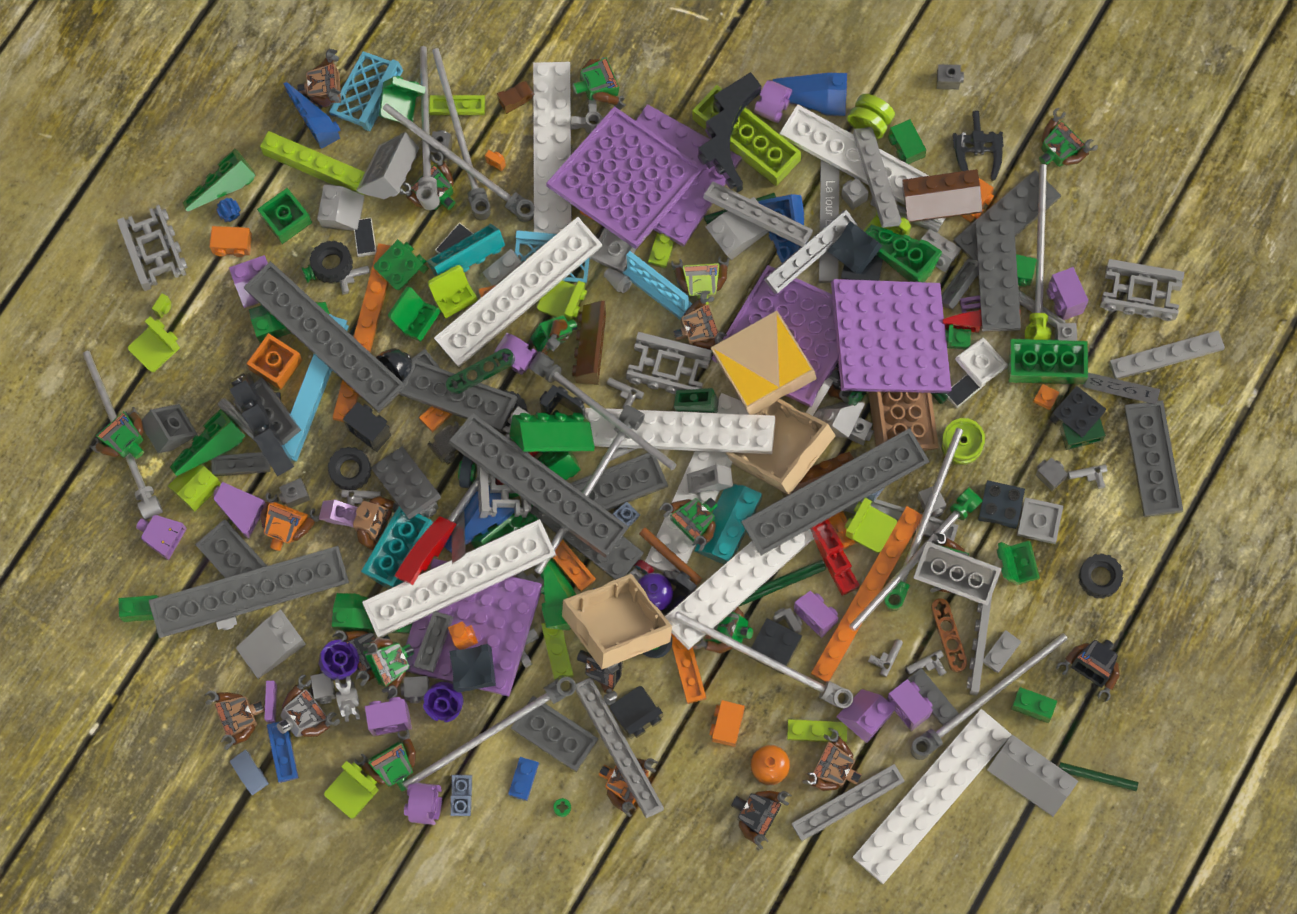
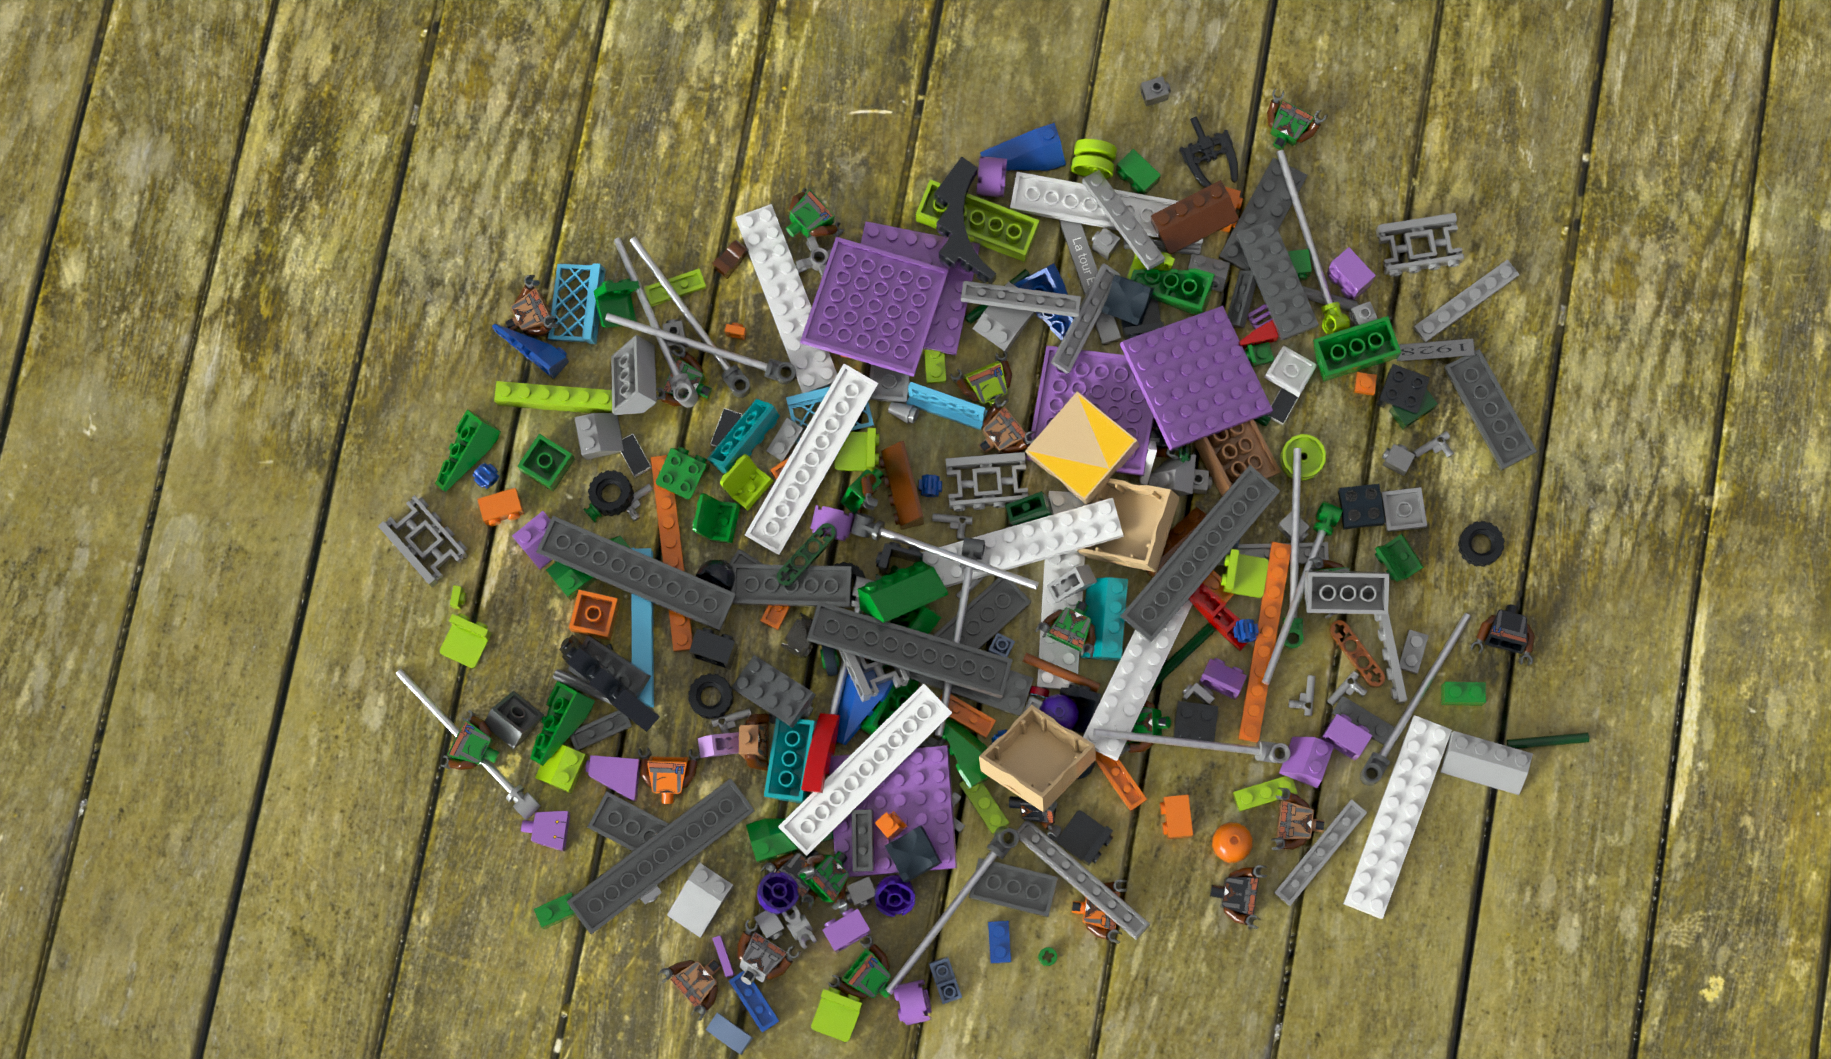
camera: 20 degrees left, 5 degrees up
flat silver brick [278,478,311,508] -> none
flat silver sticker [451,510,465,564] -> none
none -> blue gear [918,474,942,497]
none -> blue gear [1233,619,1259,643]

